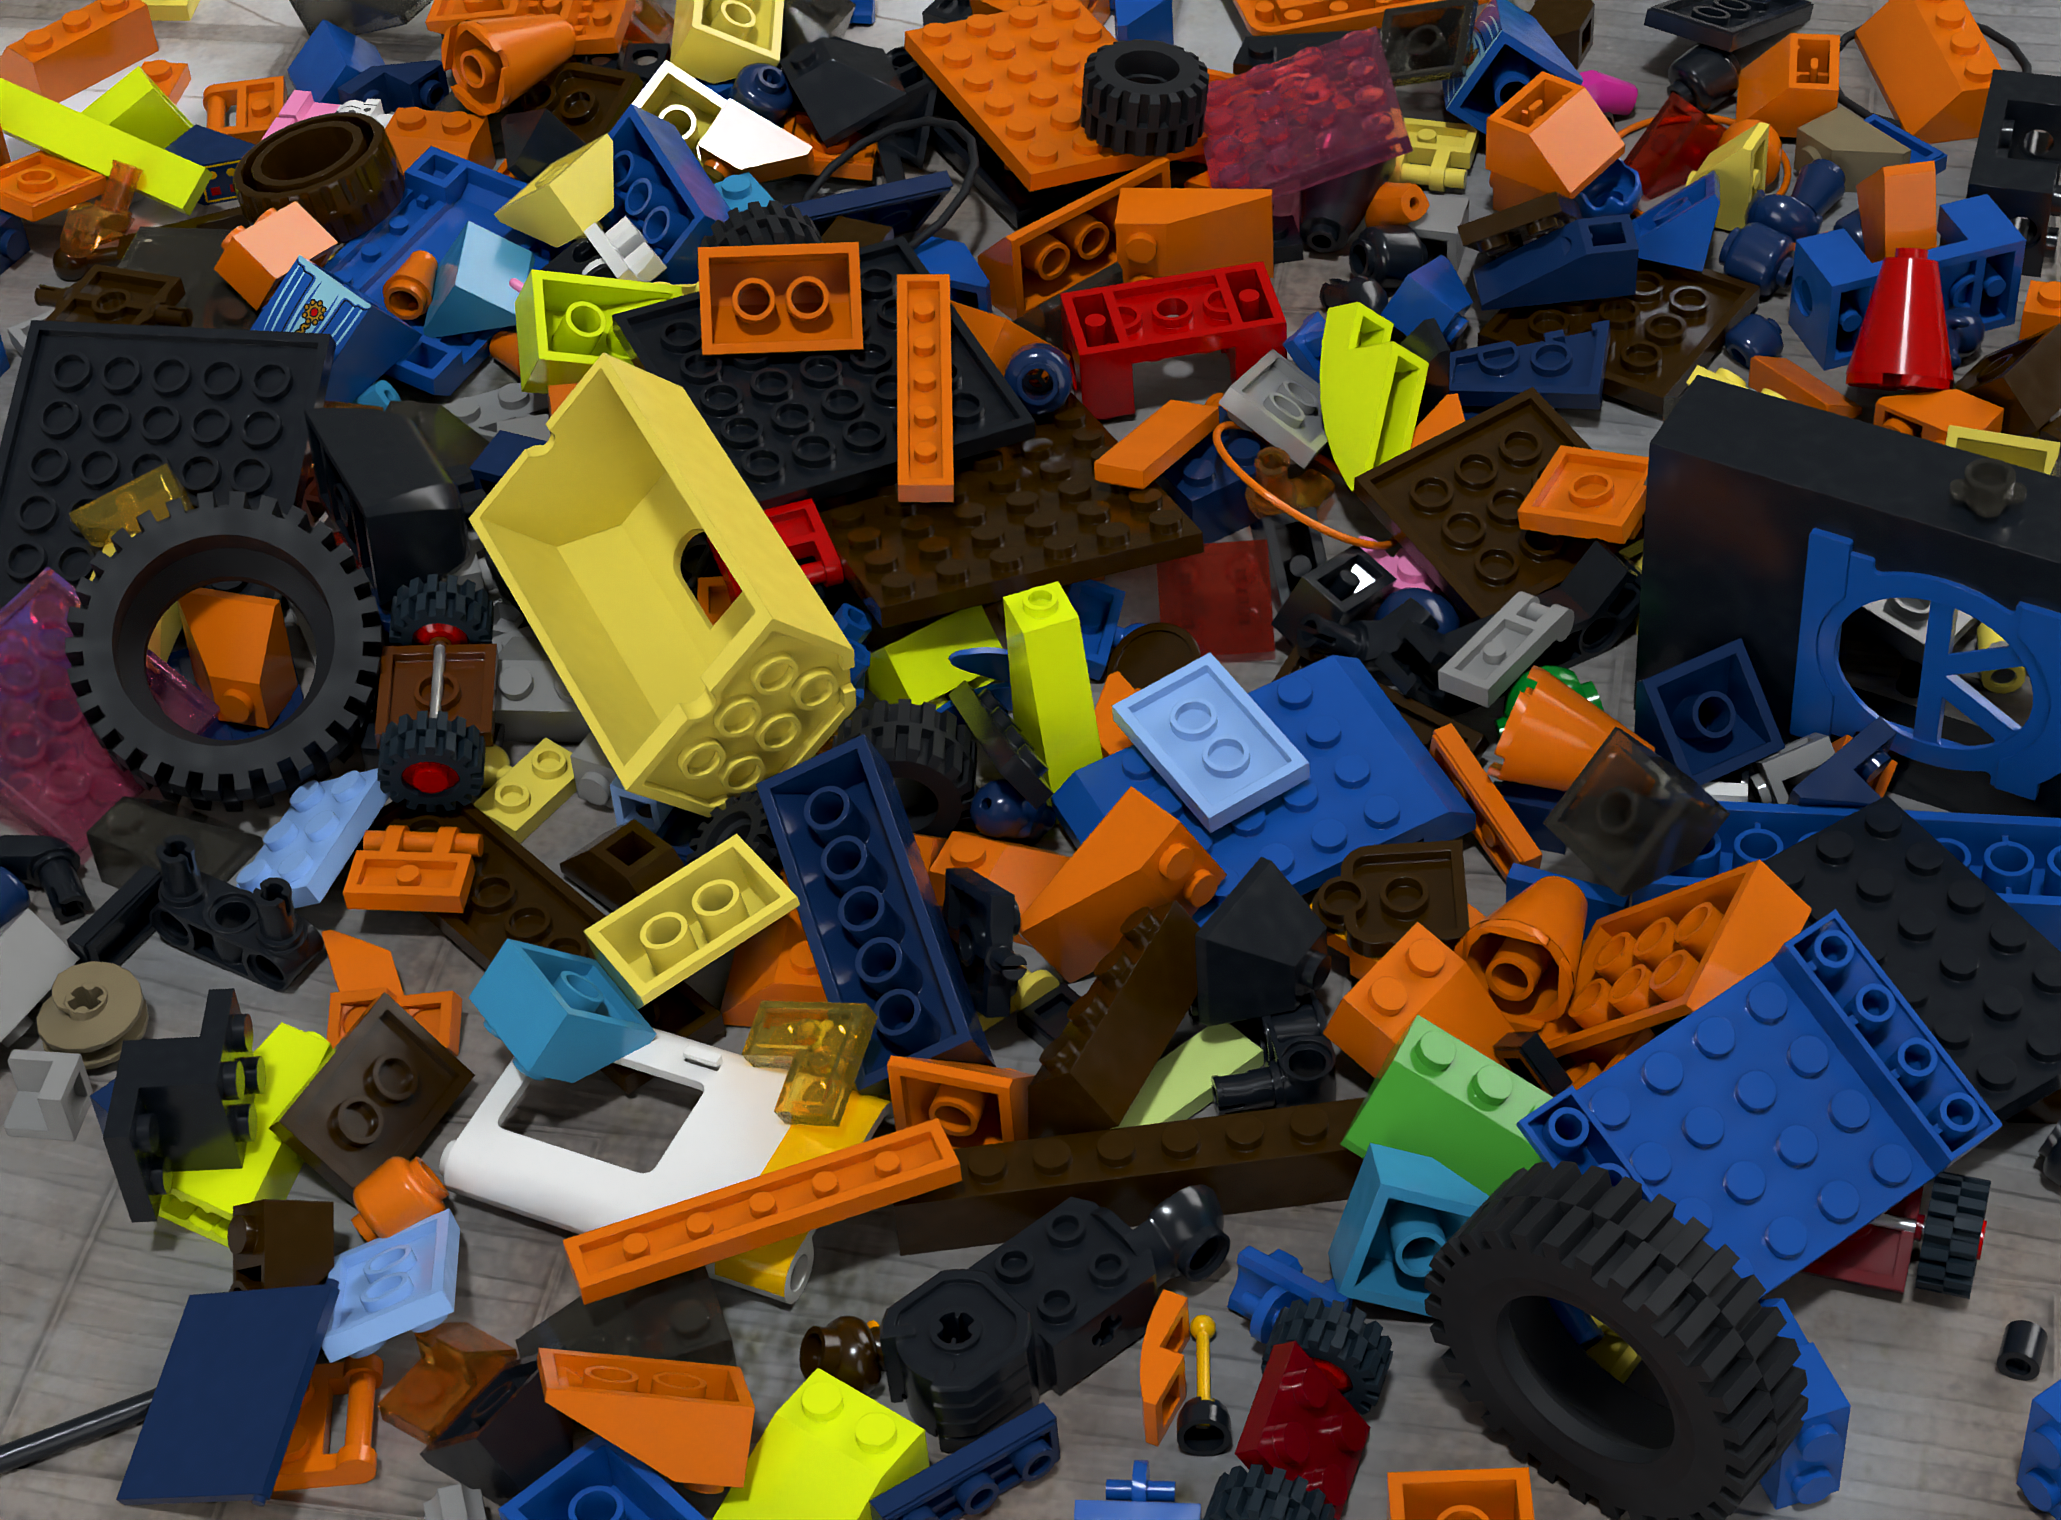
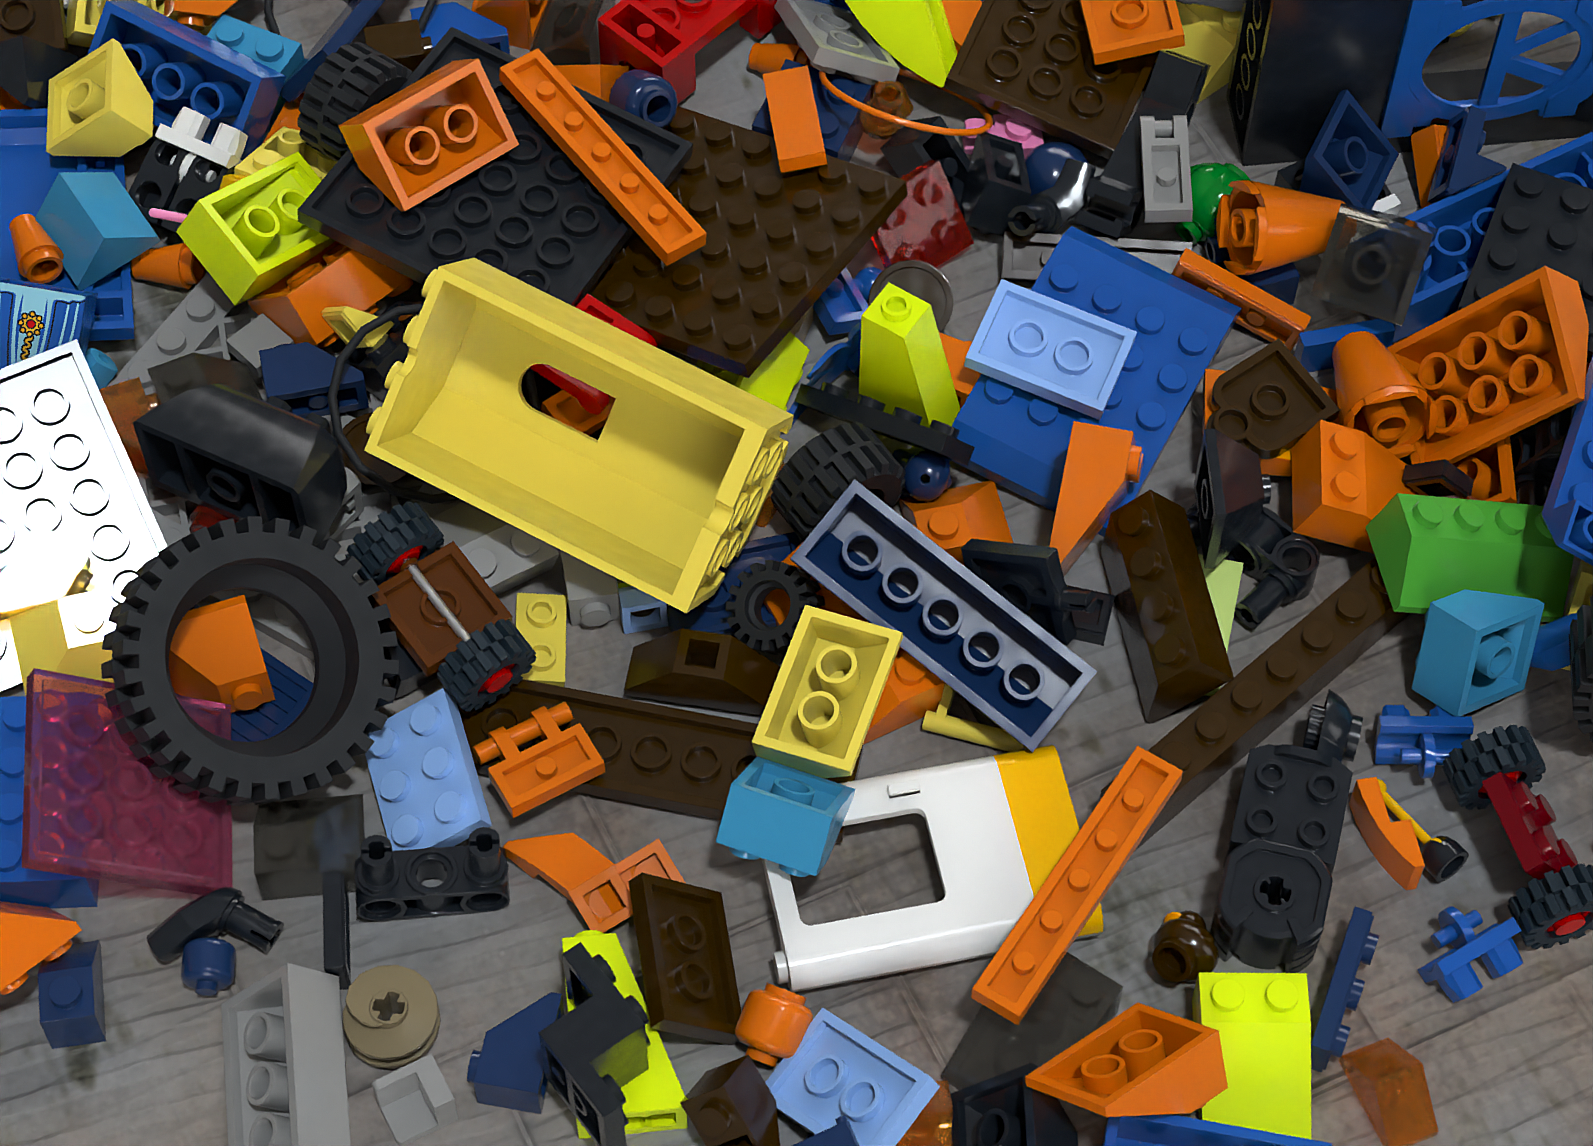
camera: 40 degrees left, 15 degrees up
clear yellow plate [741,1001,878,1127] -> none
orange slope [887,1055,1035,1149] -> none
light grey bracket [1749,732,1835,804] -> none

